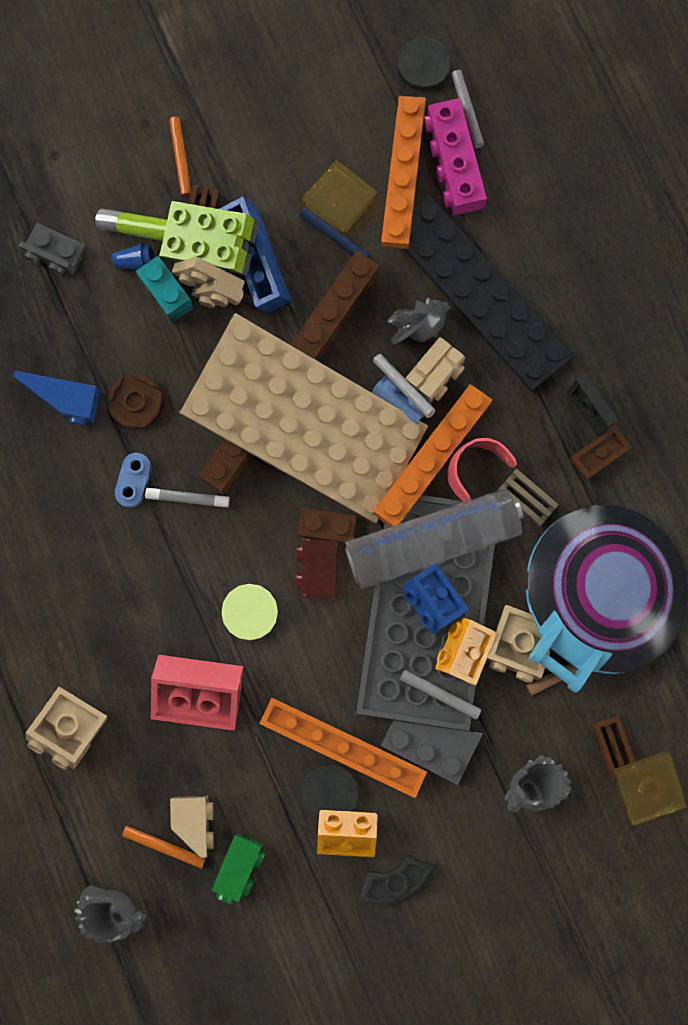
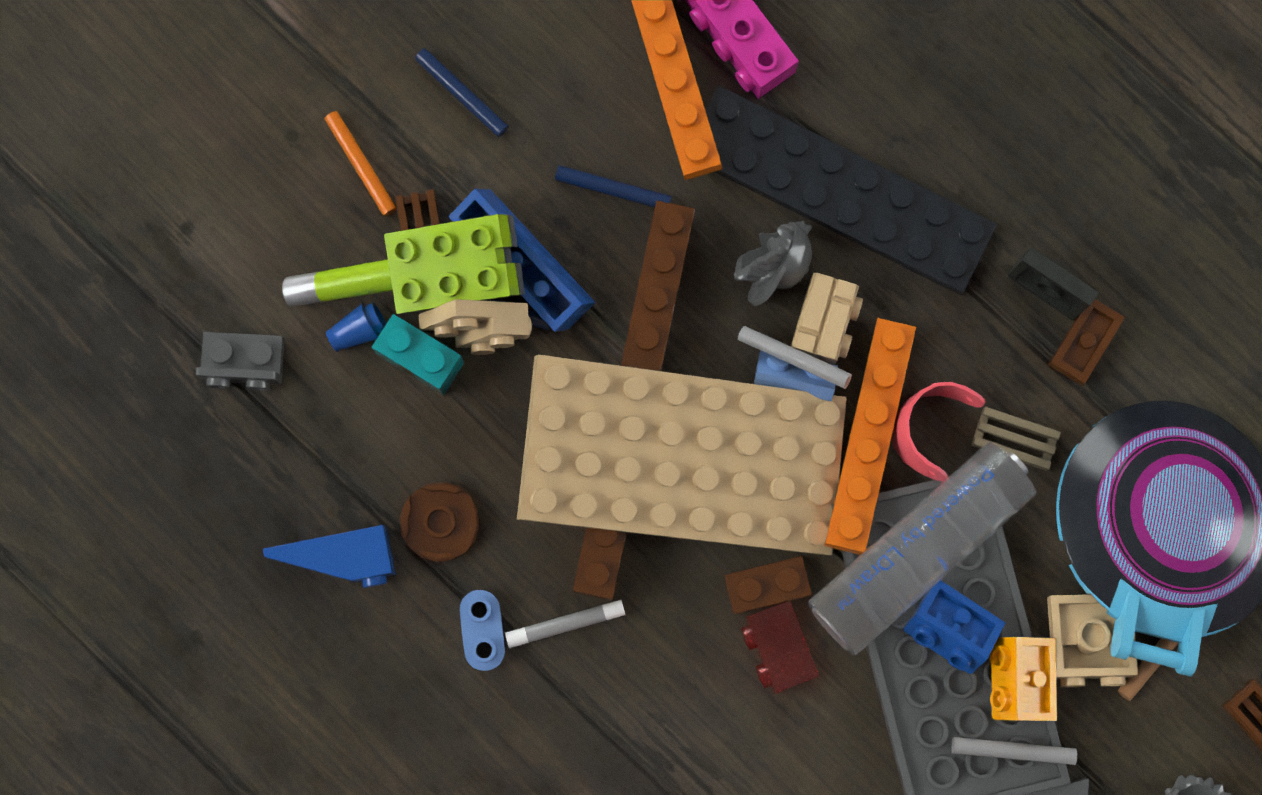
camera: 25 degrees left, 0 degrees up
yellowish green tile [221,584,278,641] -> none
clear yellow tile [302,160,378,235] -> none
none -> dark blue bar [415,48,509,138]

